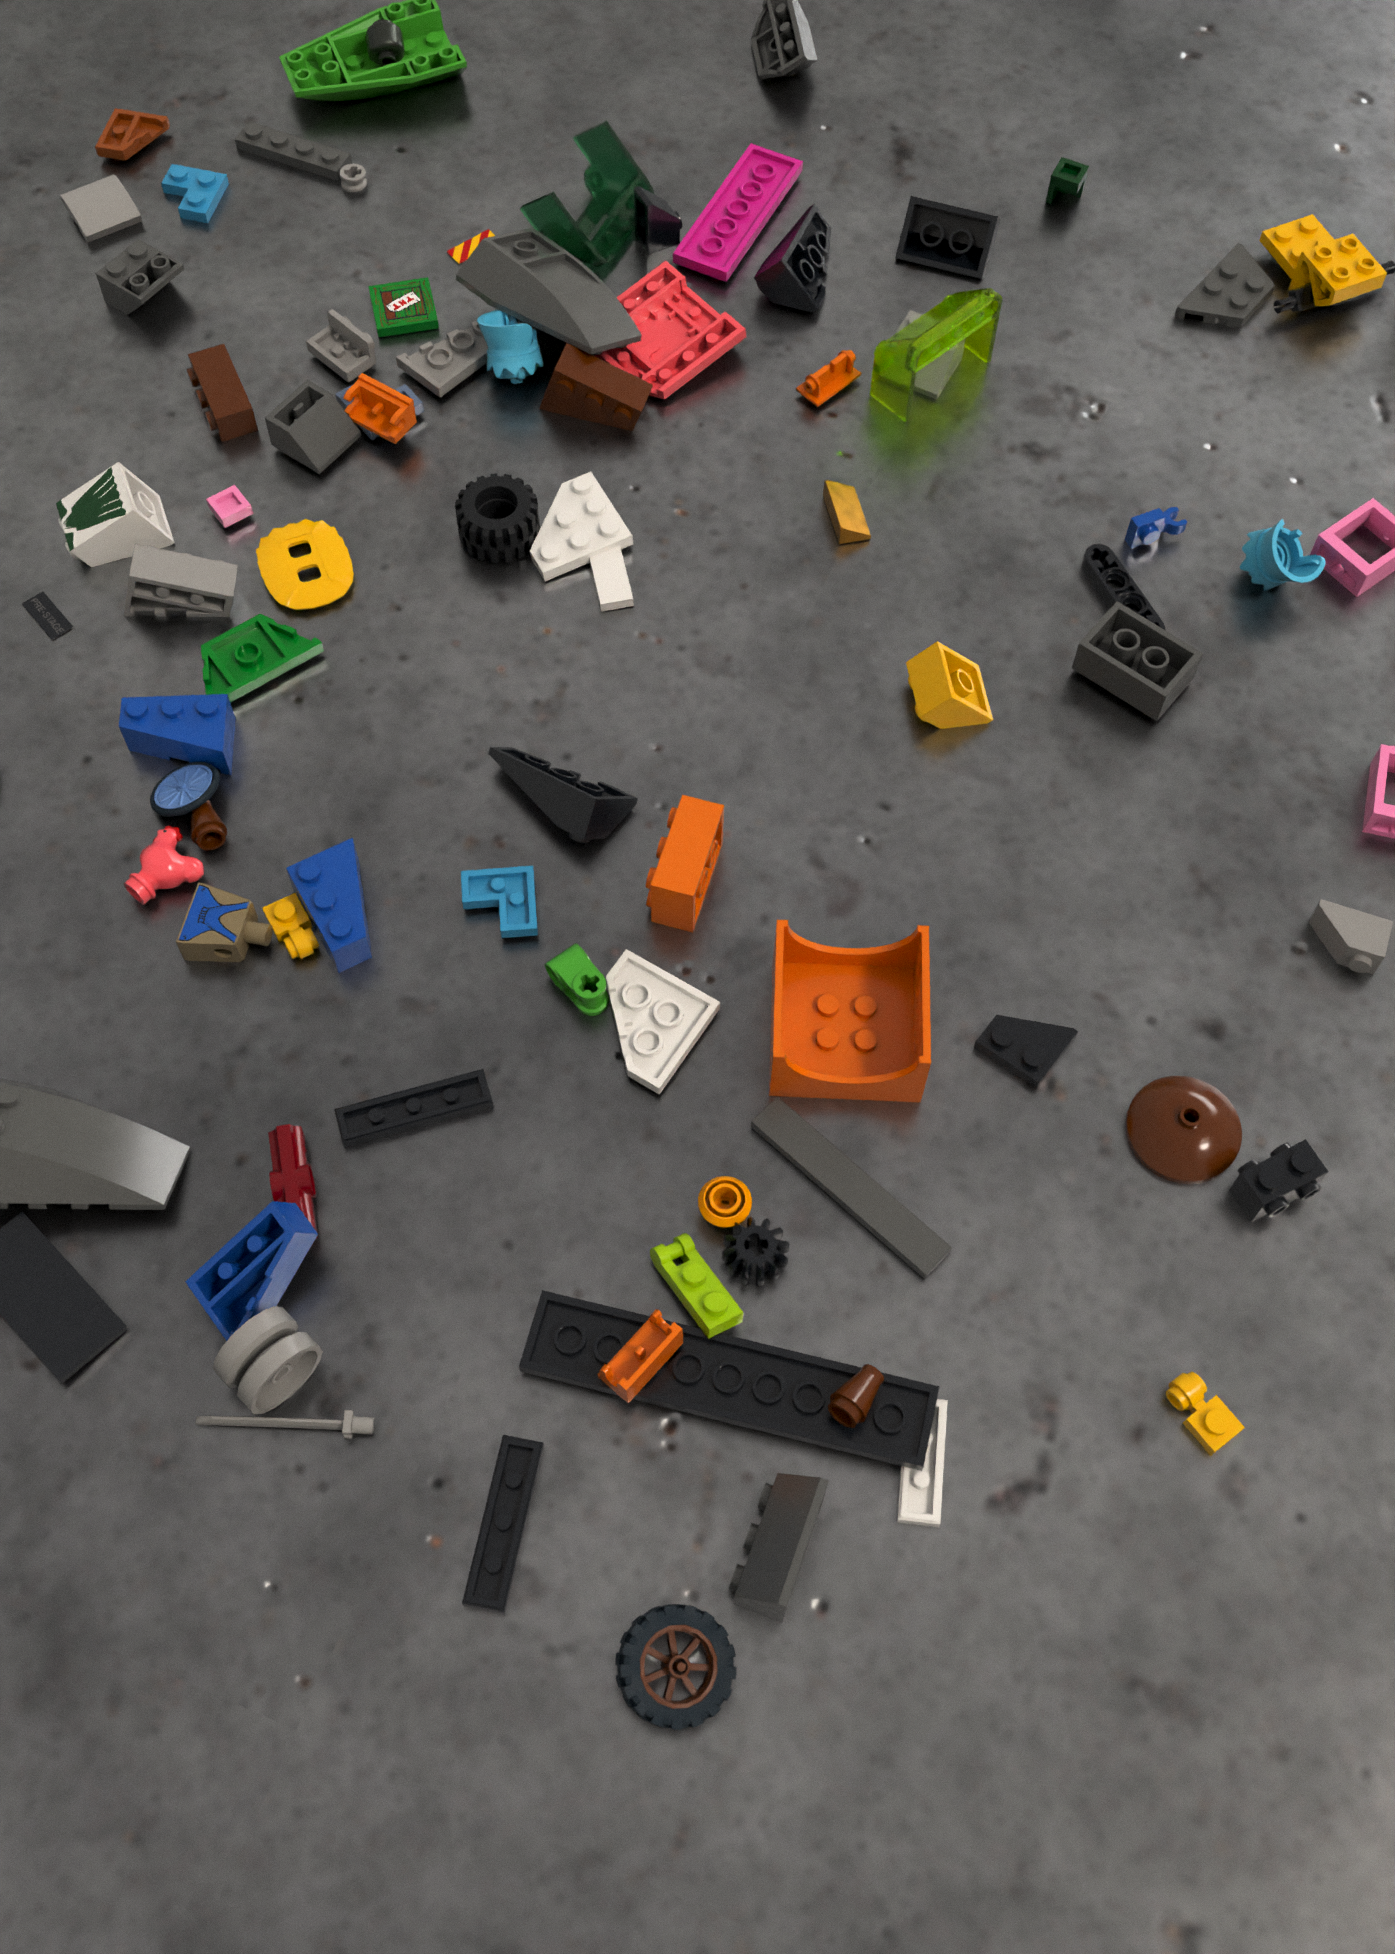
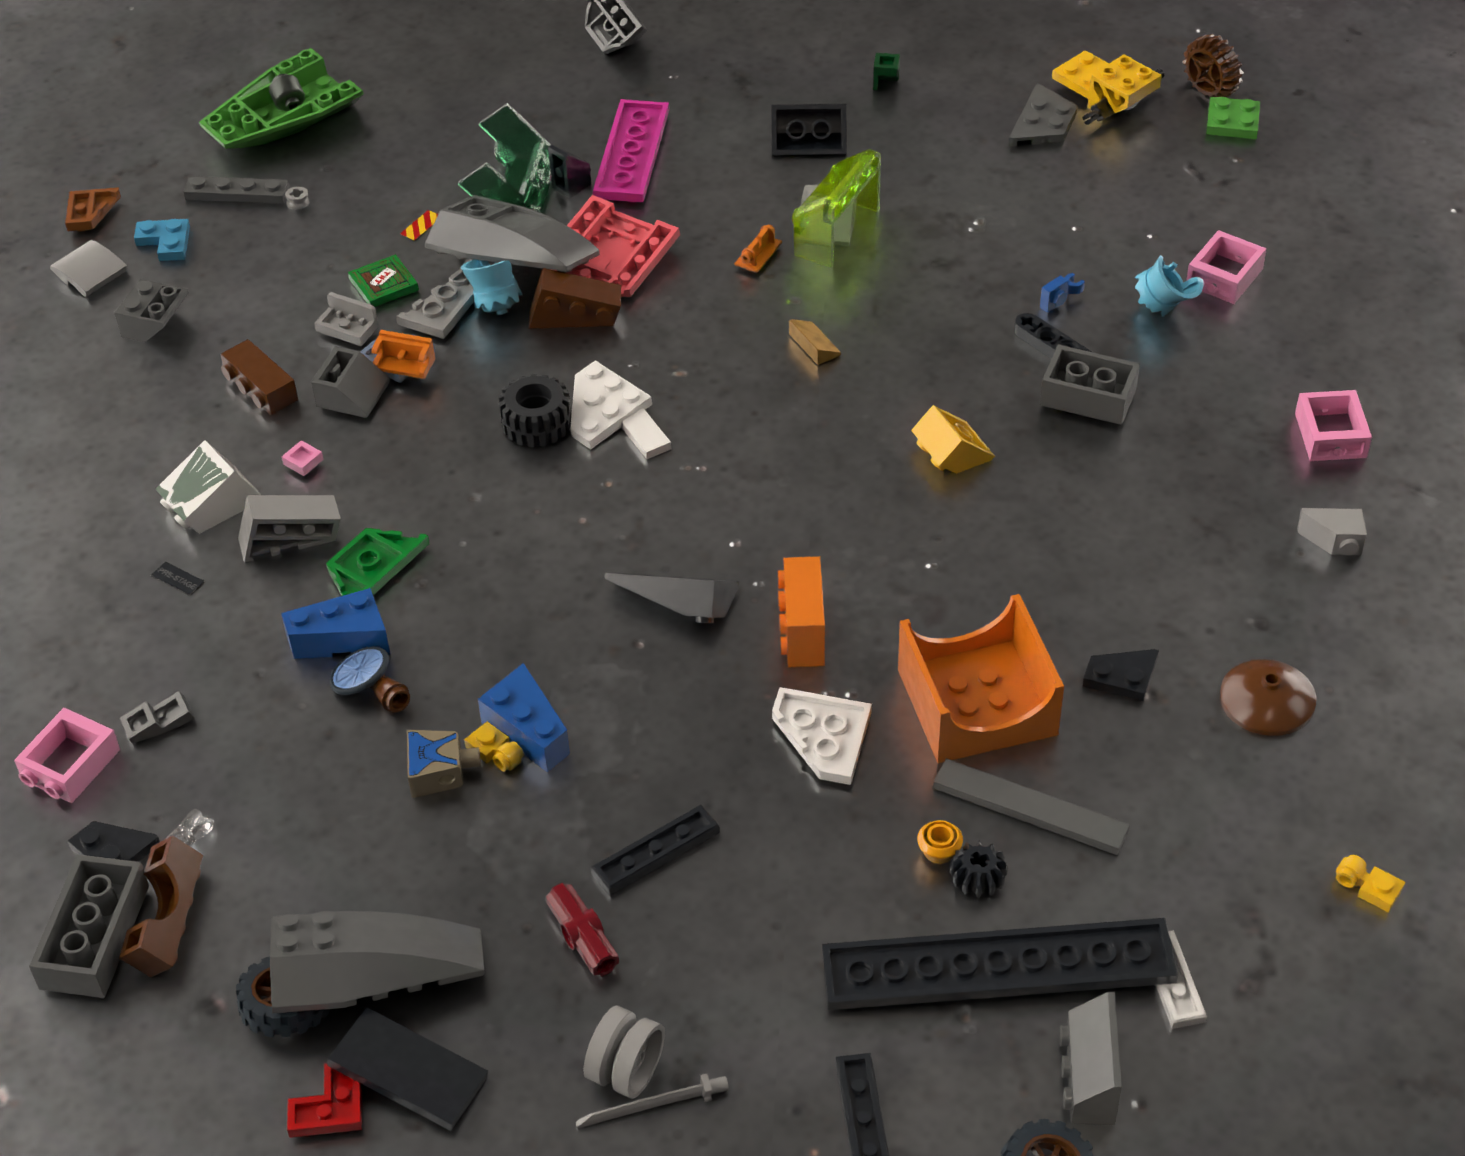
camera: 15 degrees left, 15 degrees down
coral animal [124,825,204,905] -> none
blue wedge [185,1201,318,1341] -> none
yellow piece [256,519,354,611] -> none
dark azure plate [461,865,538,938] -> none
bright green piece [545,943,609,1016] -> none
orange hinge [597,1309,683,1403] -> none
lime plate [650,1233,744,1339] -> none
black wedge [754,204,831,313] -> none
reddish brown cone [828,1364,884,1428] -> none
black brick [1229,1139,1329,1222] -> none

